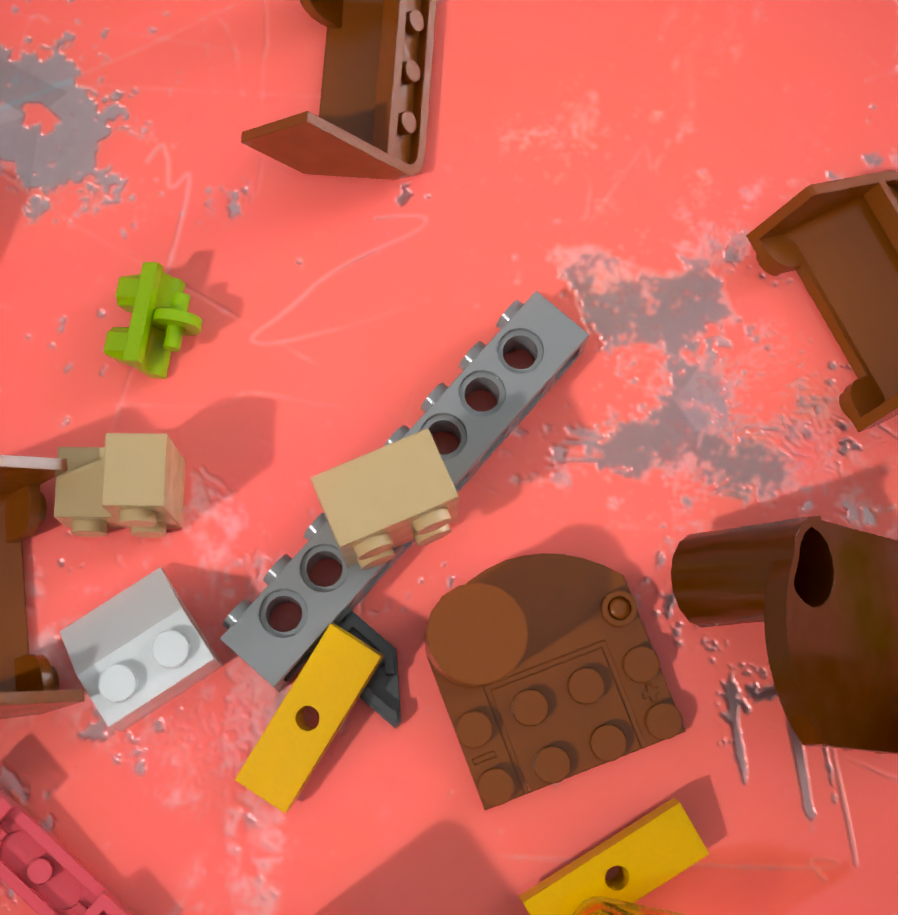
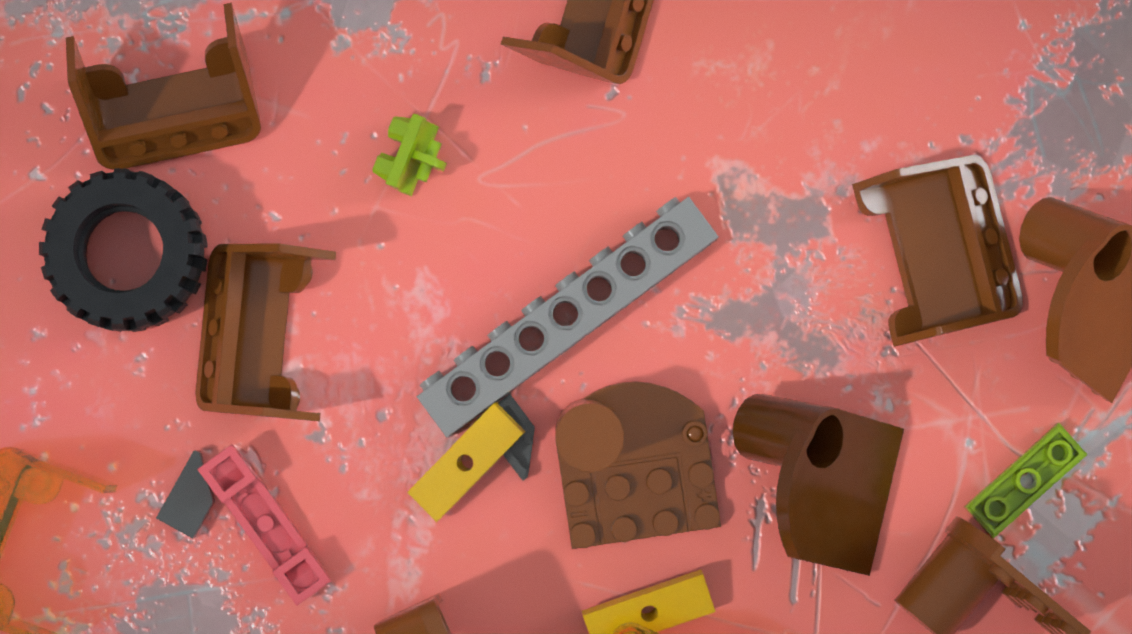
camera: 15 degrees right, 10 degrees up
tan brick [53,433,186,538] -> none
white slope [59,567,223,732] -> none
tan brick [310,428,459,570] -> none

